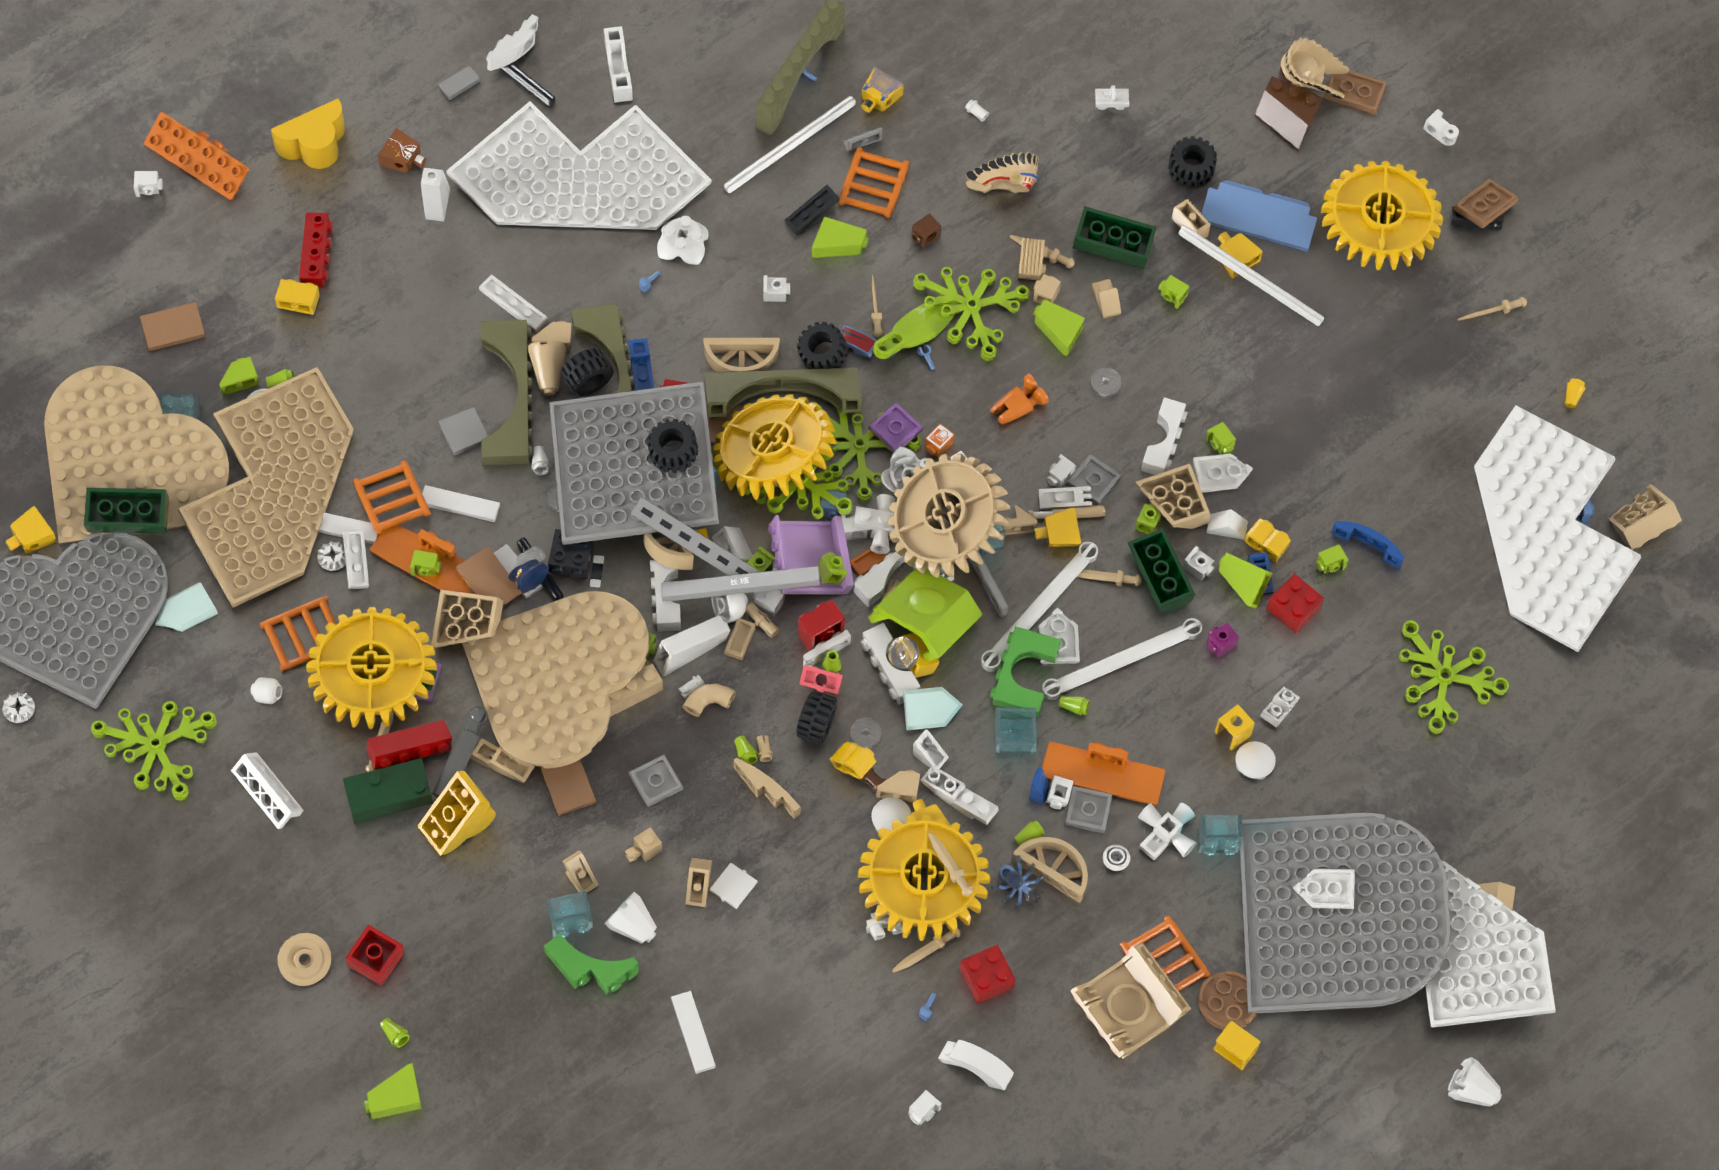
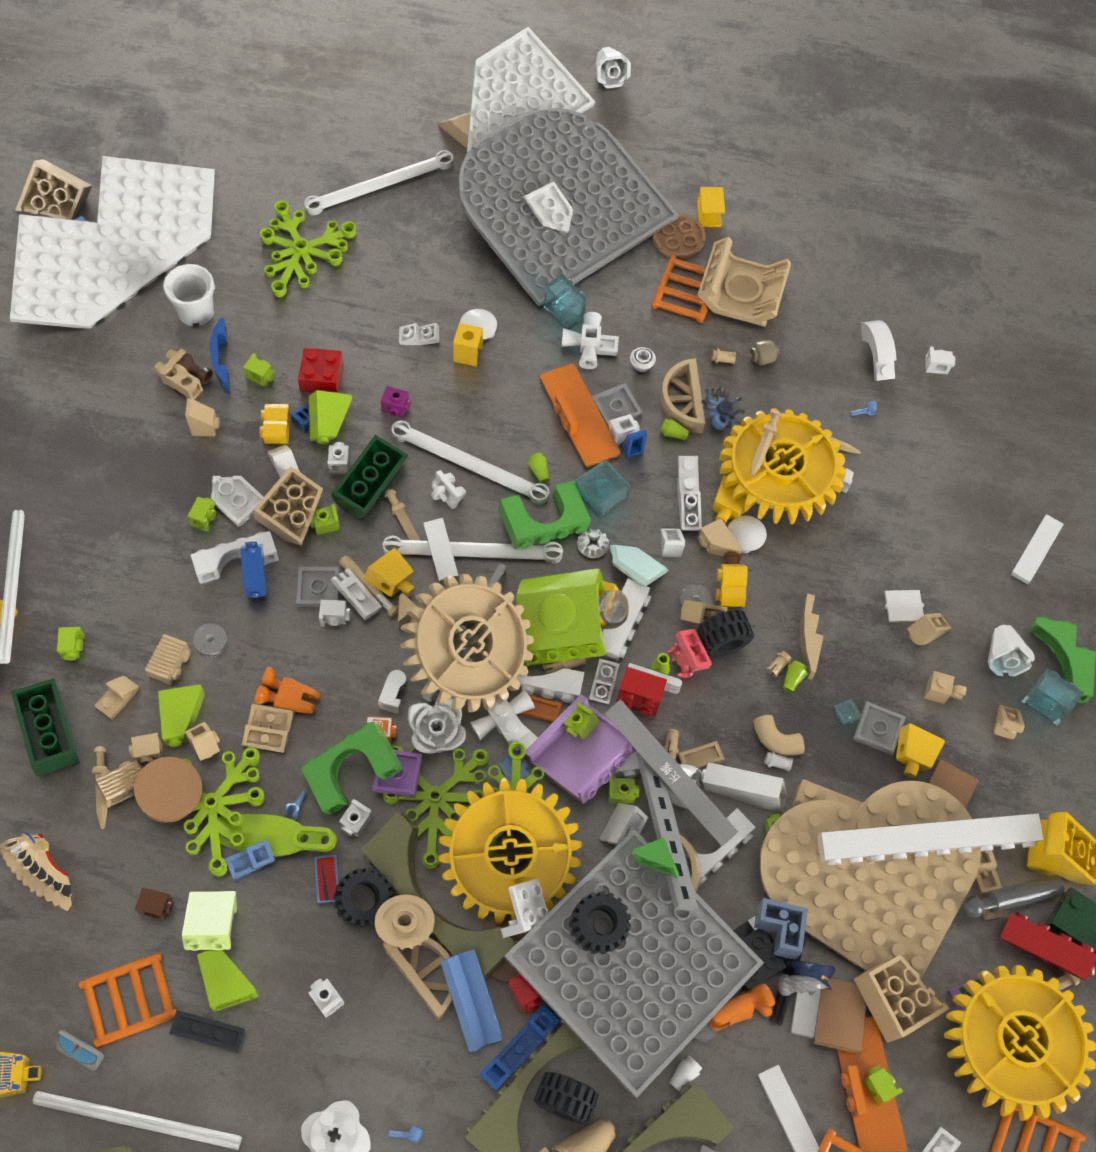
camera: 130 degrees left, 0 degrees up
tan sword [871,275,884,338] -> none
red brick [960,944,1016,1004] -> none
white tile [1038,608,1080,664] -> none
none -> medium nougat tile [134,757,202,822]
none -> tan brick [145,634,190,685]
none -> tan hips [154,349,213,400]
none -> white piece [163,264,215,326]
none -> yellowish green panel [182,891,237,951]
none -> tan slope [185,398,220,436]
none -> tan brick [185,722,220,761]
none -> medium blue slope [225,840,275,880]
none -> blue brick [240,541,268,598]
none -> tan slope [242,704,295,753]
none -> bright green arch [301,722,403,815]
none -> white piece [304,150,453,215]
none -> white brick [339,799,373,837]
none -> tan gear [375,895,435,950]
none -> white tile [423,518,458,581]
none -> white hips [431,470,466,509]
none -> medium blue panel [441,950,503,1052]
none -> white bracket [501,879,549,938]
none -> white gear [577,528,609,558]
none -> white slope [589,659,620,704]
none -> bright green slope [632,837,679,878]
none -> tan slope [680,599,727,624]
none -> orange piece [709,983,775,1030]
none -> tan pin [711,348,736,364]
none -> dark tan head [750,339,779,366]
none -> sand blue brick [754,898,808,960]
none -> white brick [817,813,1044,865]
none -> clear light blue plate [832,699,862,727]
none -> yellow torso [896,723,945,778]

